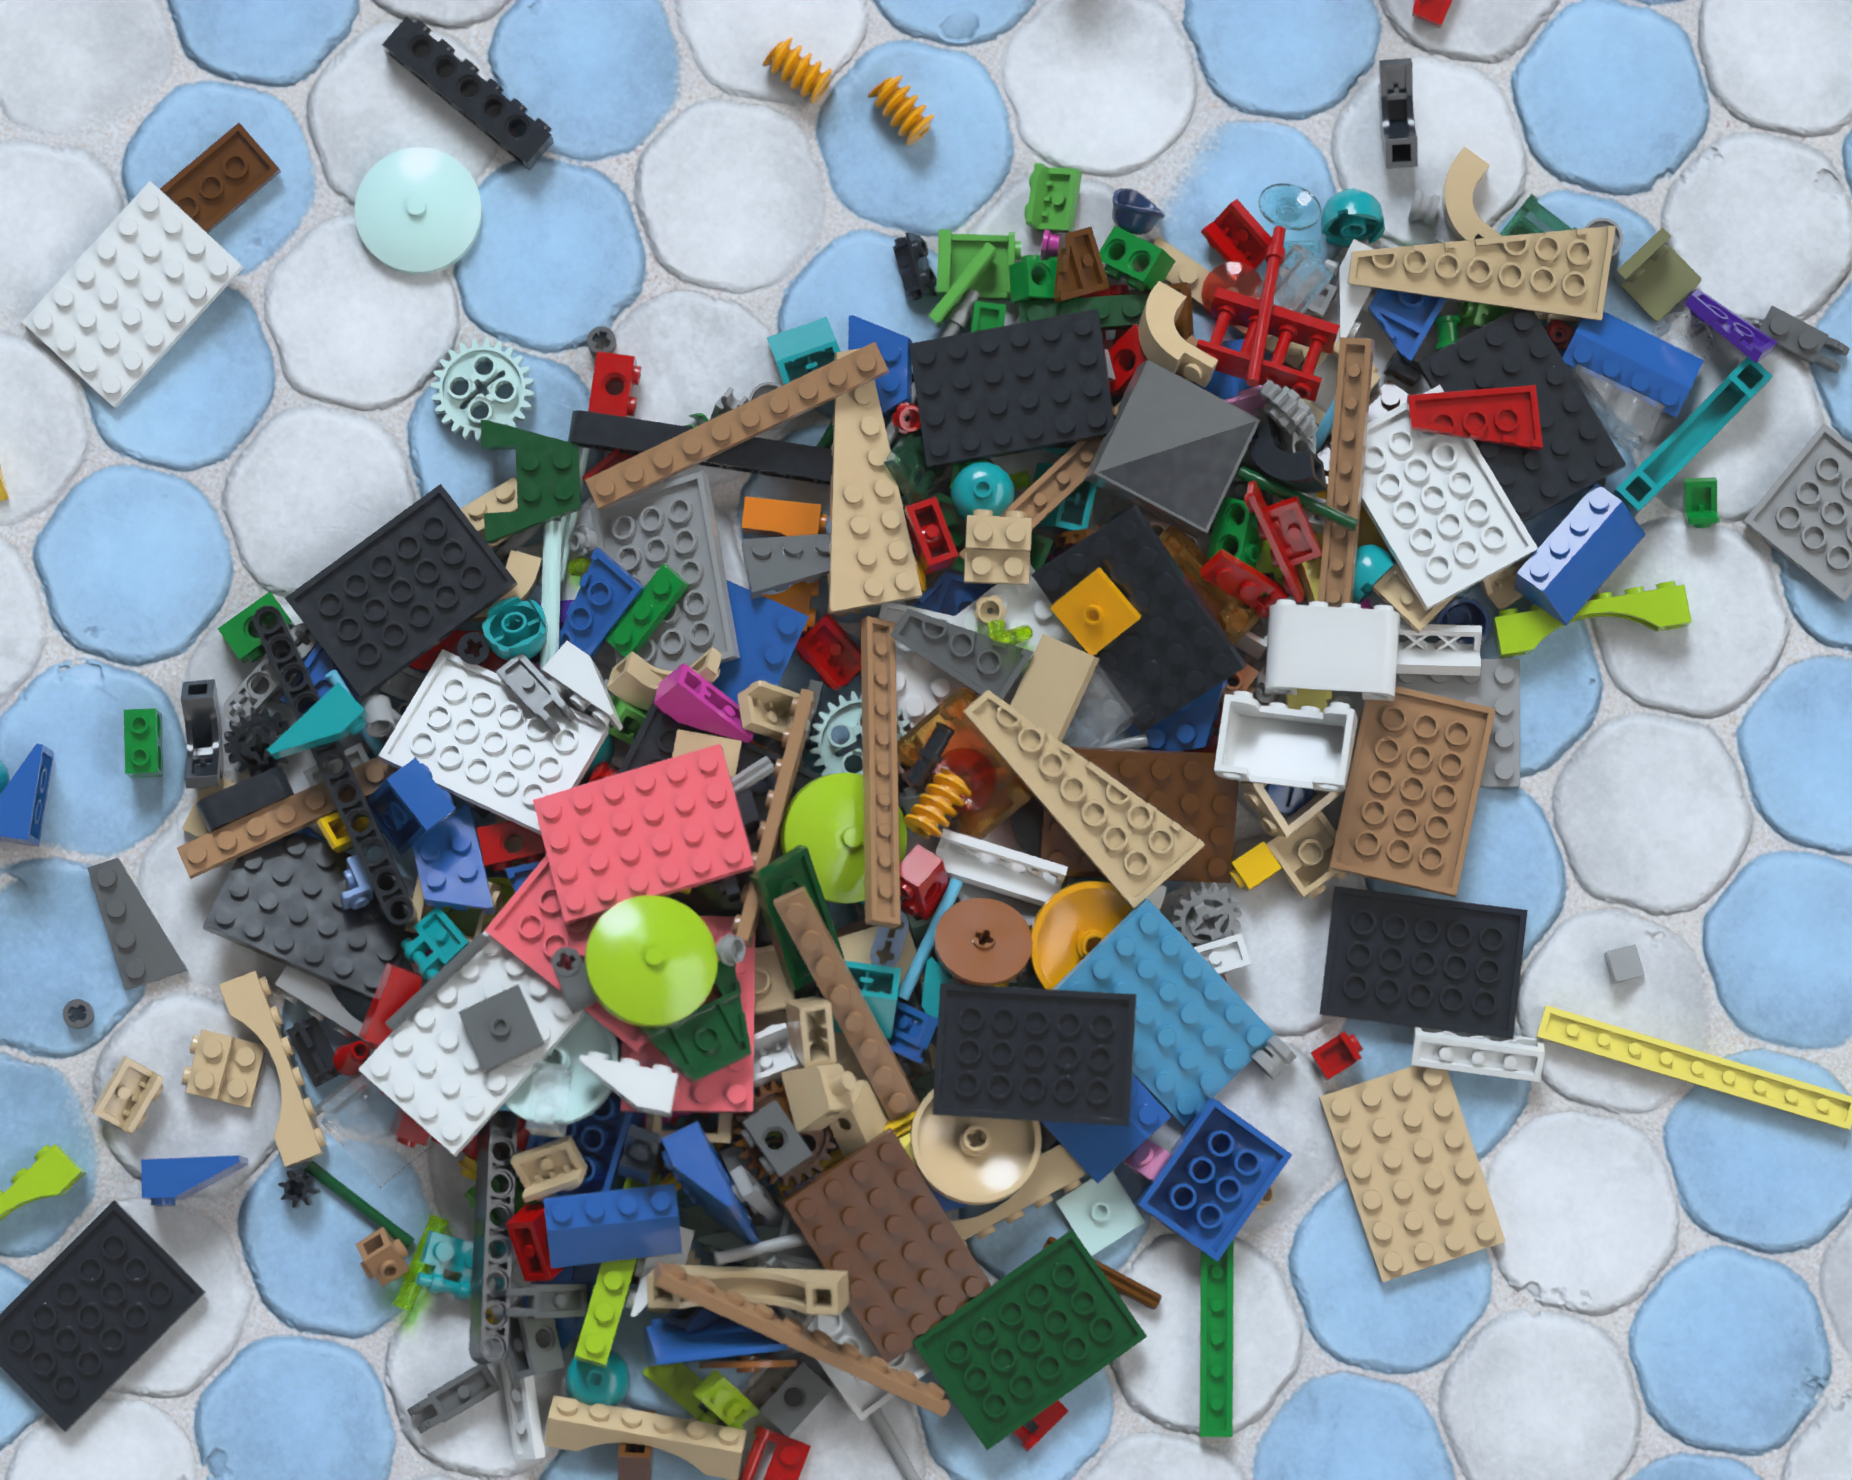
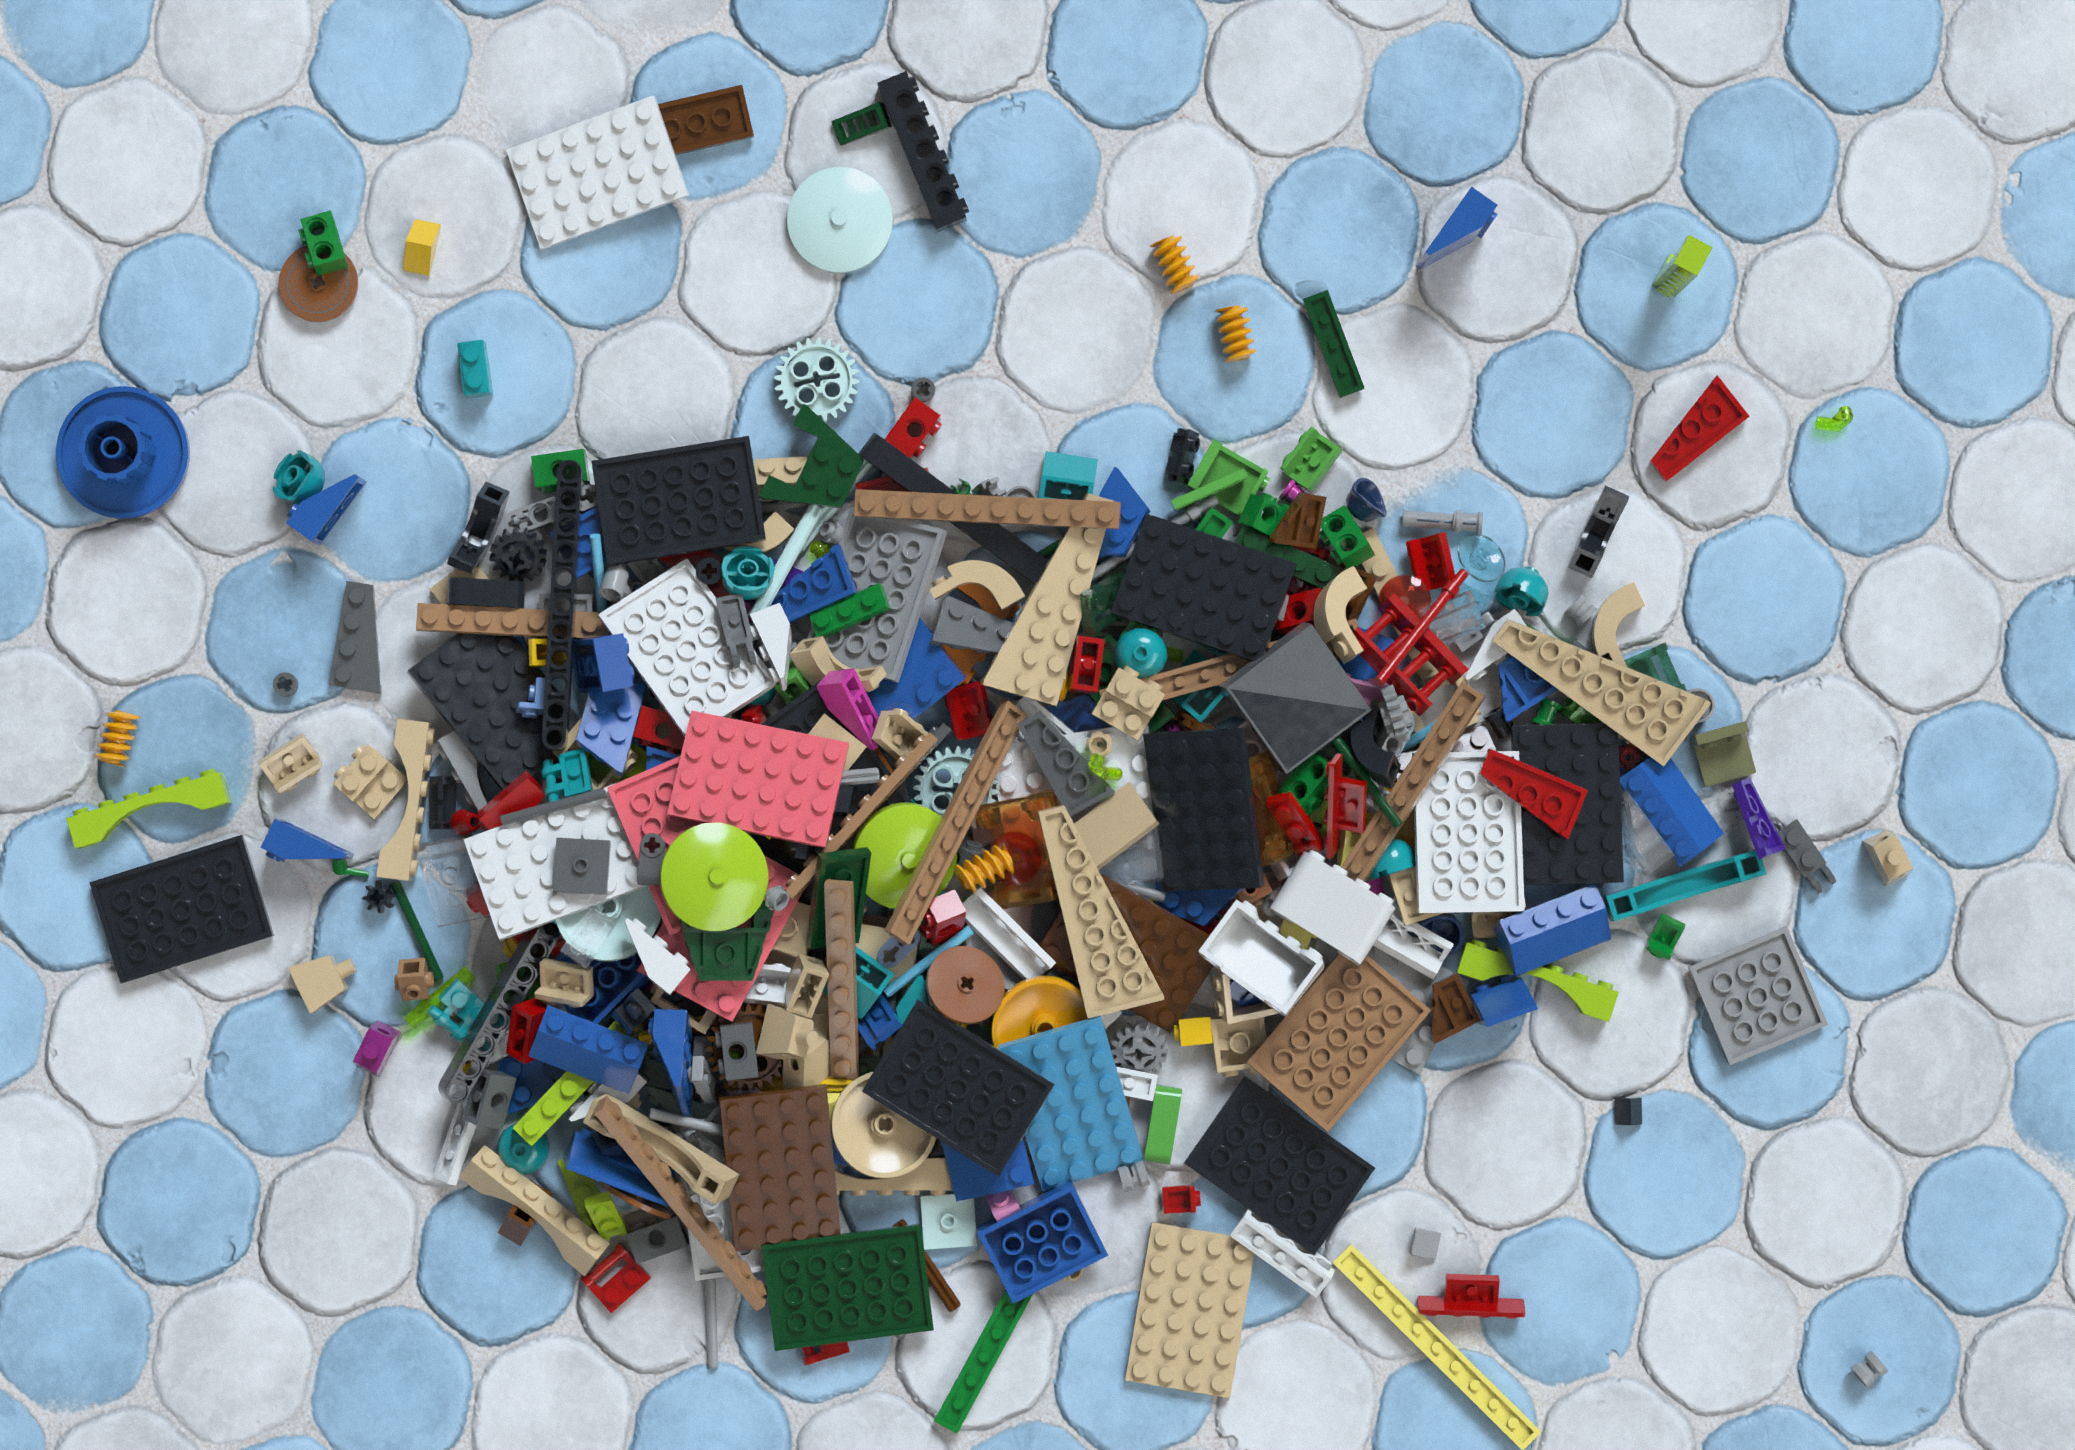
camera: 25 degrees right, 5 degrees up
green brick [124,708,163,778] -> none
teal slope [267,682,369,759] -> none
dark grey hinge [407,1364,501,1434] -> none
dark grey hinge [506,1283,587,1318] -> none
red plate [892,402,921,434] -> none
black pin [907,722,956,788] -> none
light orange plate [1050,567,1141,656] -> none
none -> tan torso [288,955,357,1013]
none -> green hand [332,860,369,878]
none -> magenta torso [353,1021,402,1077]
none -> teal brick [457,340,493,399]
none -> dark green slope [831,102,892,146]
none -> tan arch [929,560,1025,611]
none -> bright green beam [1144,1084,1182,1165]
none -> dark green plate [1302,290,1365,399]
none -> light grey pin [1402,510,1483,535]
none -> red bracket [1417,1274,1526,1319]
none -> reddish brown wing [1431,973,1480,1044]
none -> blue slope [1469,974,1538,1027]
none -> black slope [1615,1098,1642,1125]

